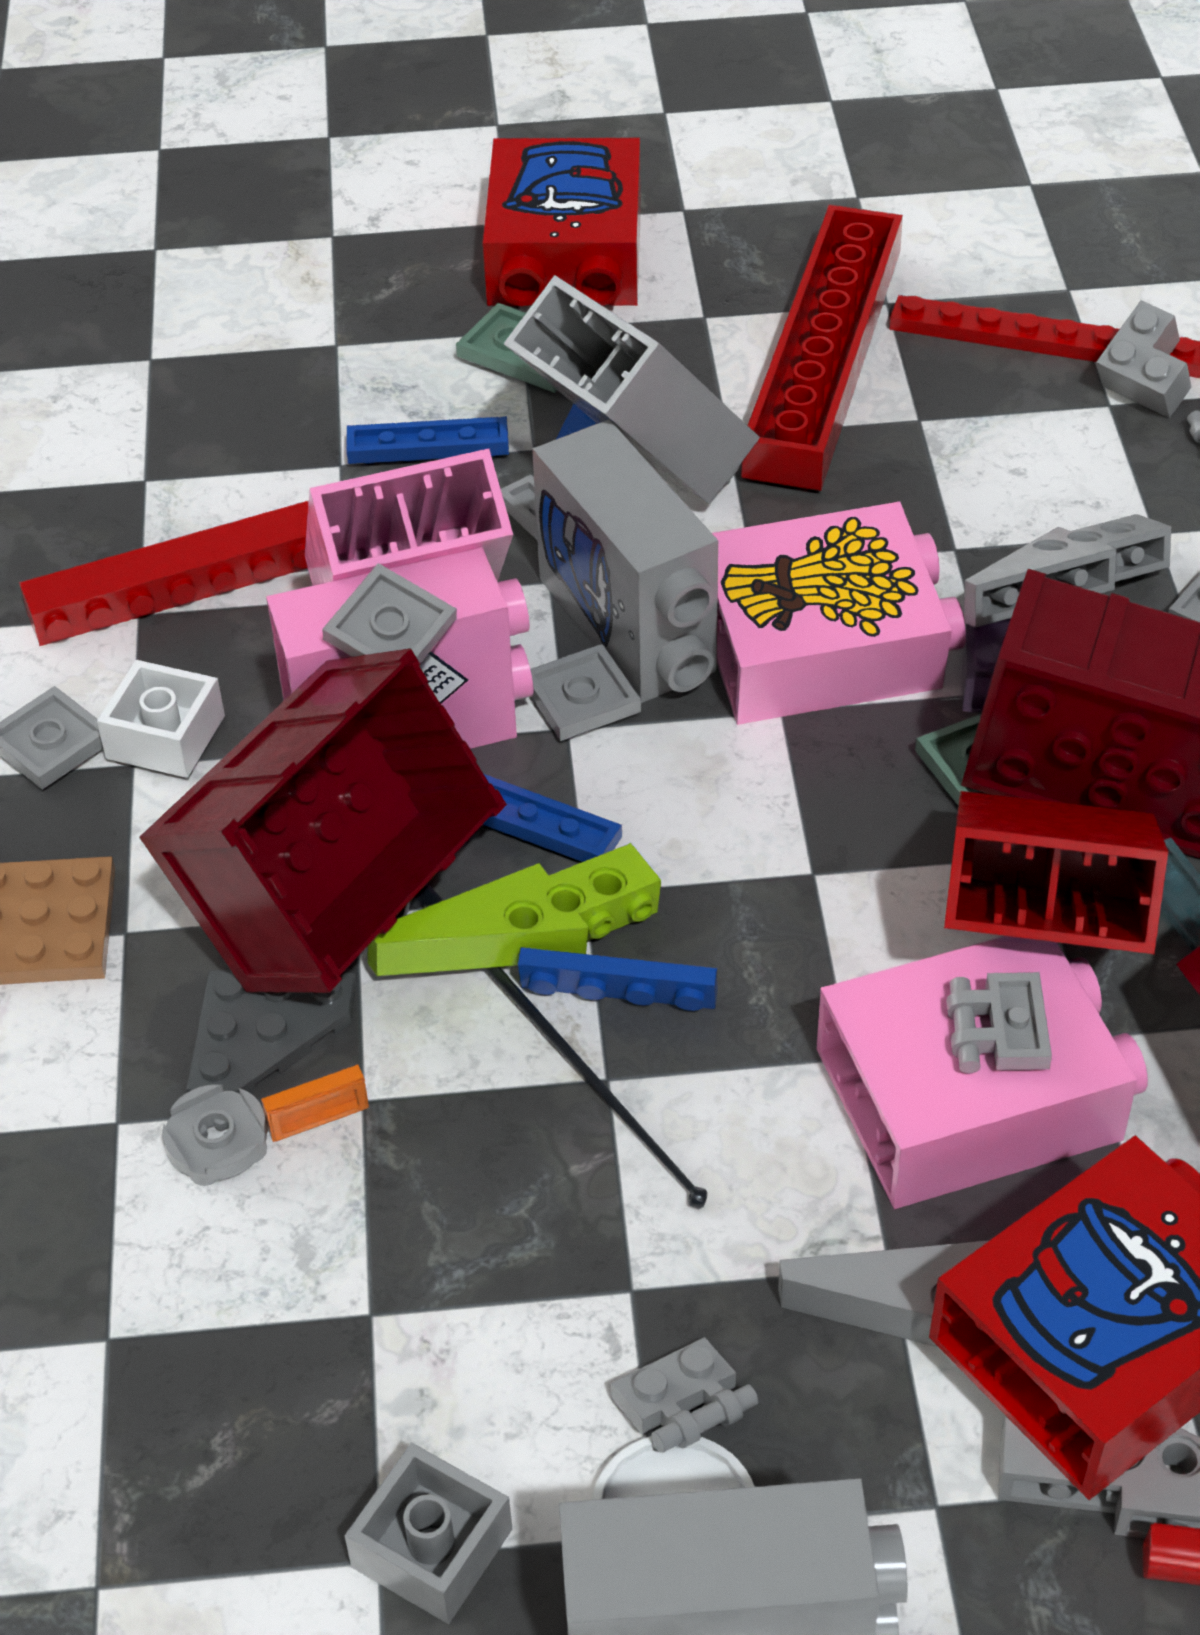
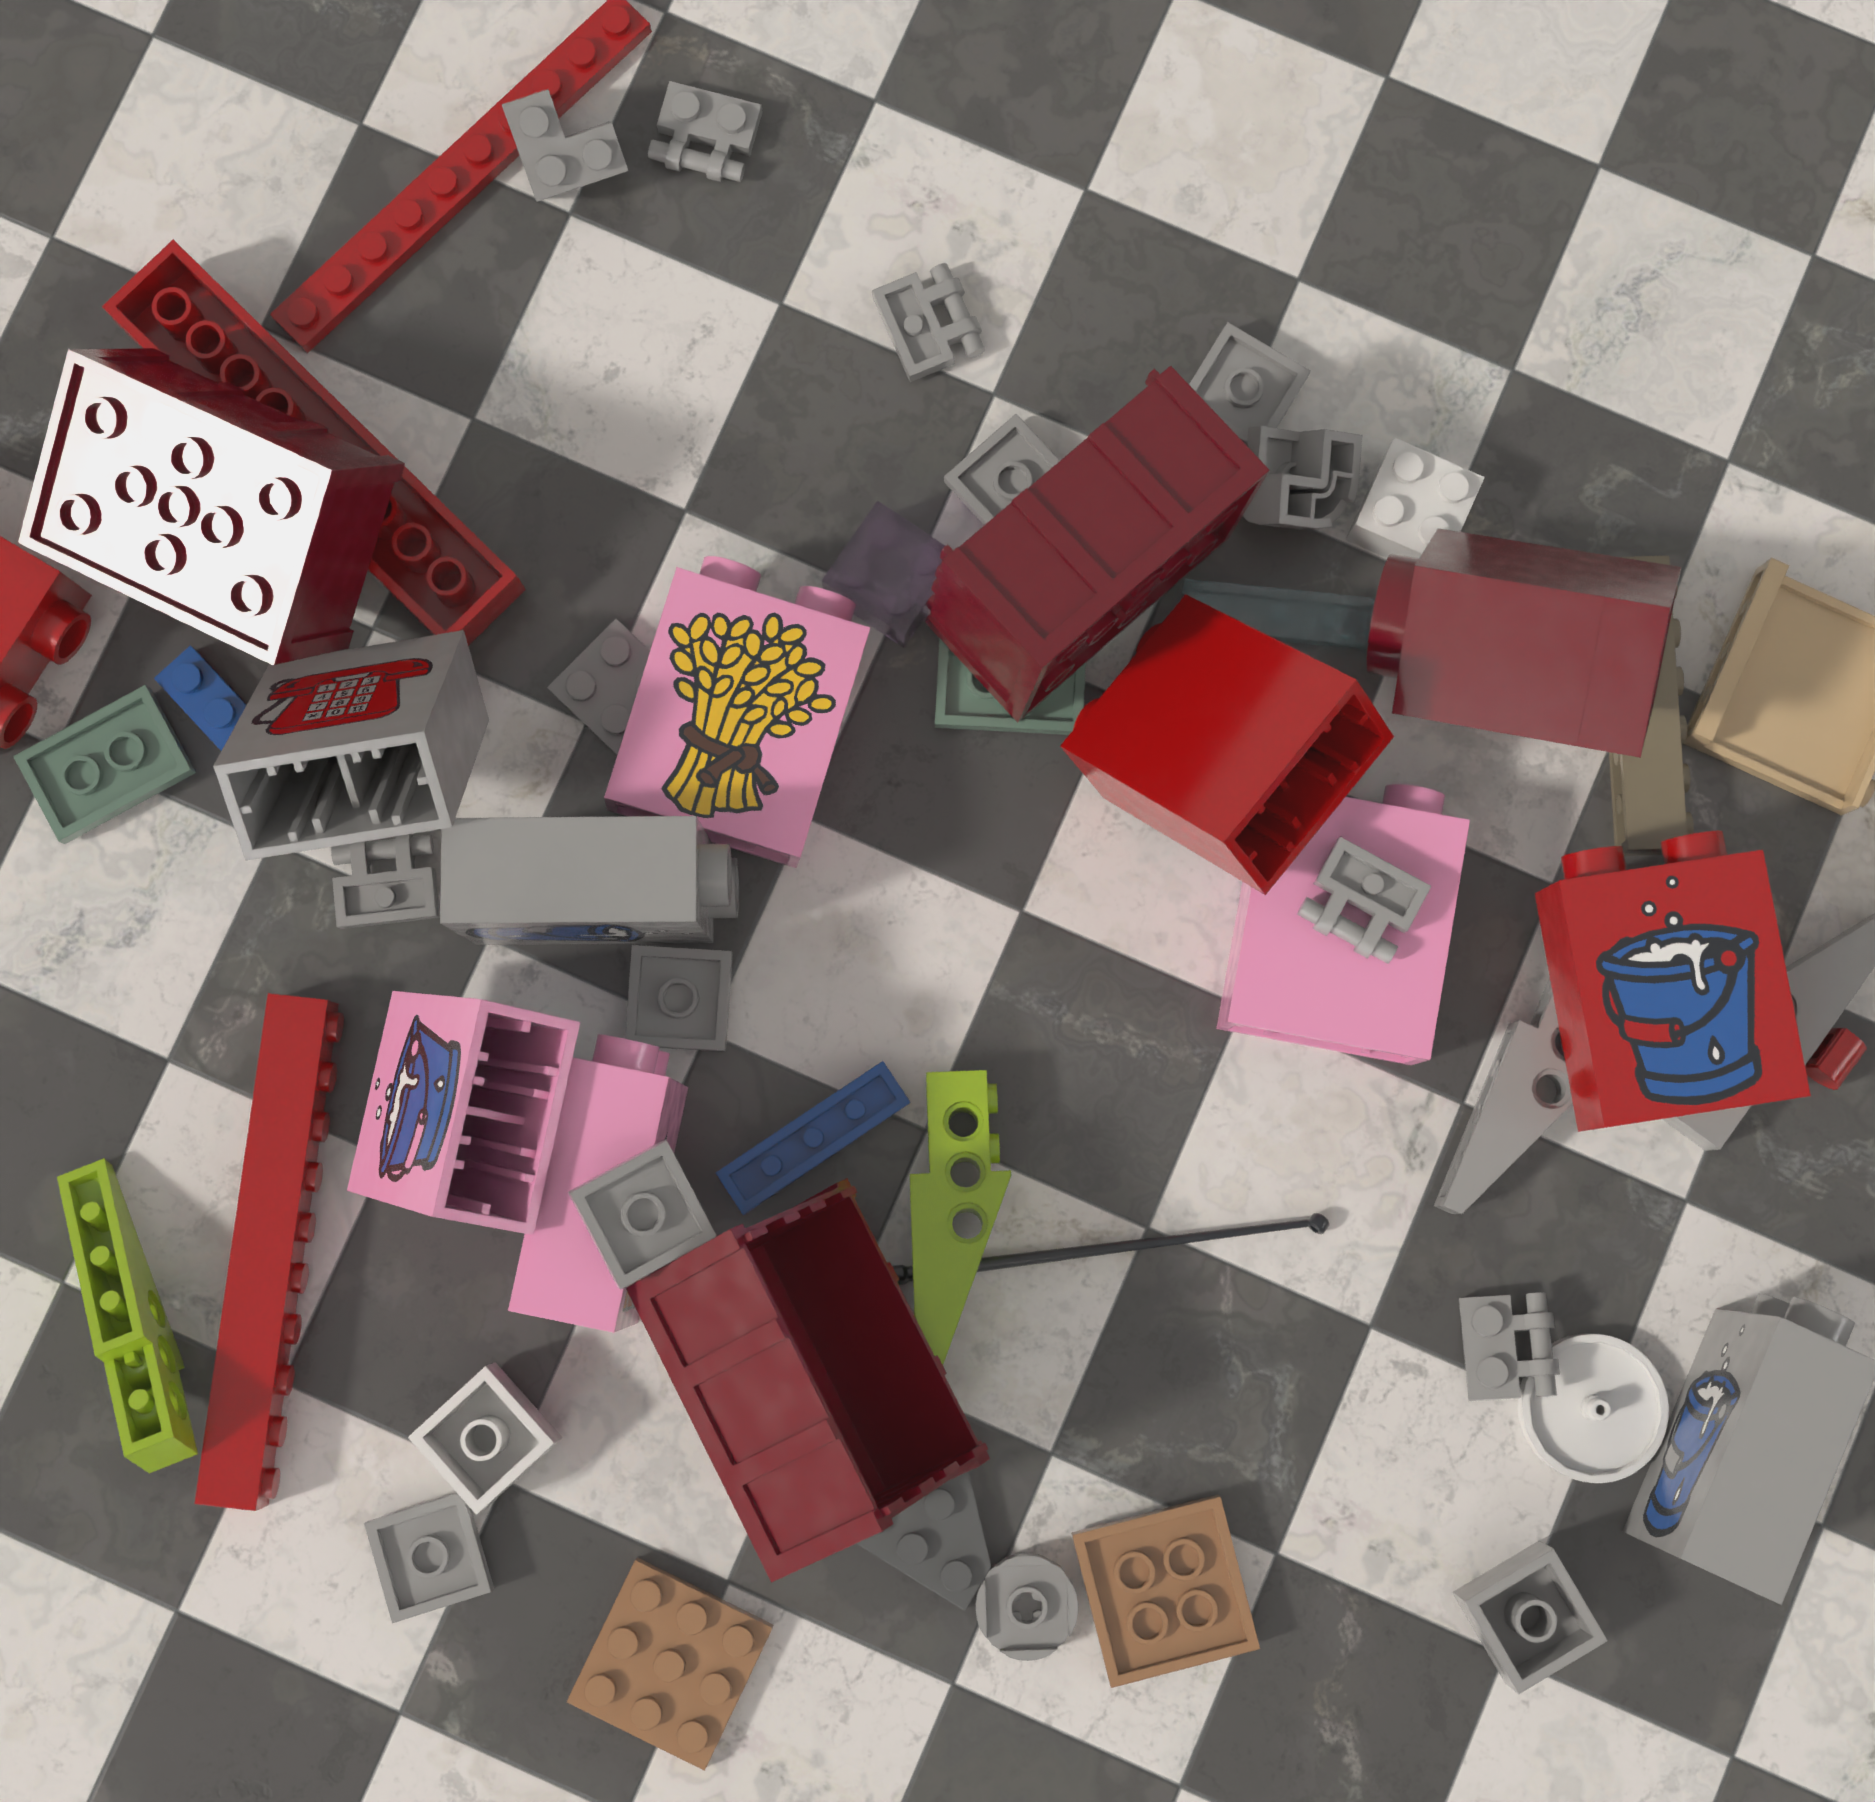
camera: 65 degrees left, 35 degrees up
orange tile [261,1065,369,1142] -> none
blue plate [346,416,509,464] -> none
blue plate [518,947,718,1011] -> none
light grey brick [964,514,1171,628] -> none
none -> container [18,348,405,665]
none -> lime brick [57,1158,198,1474]
none -> medium nougat plate [1071,1495,1260,1688]

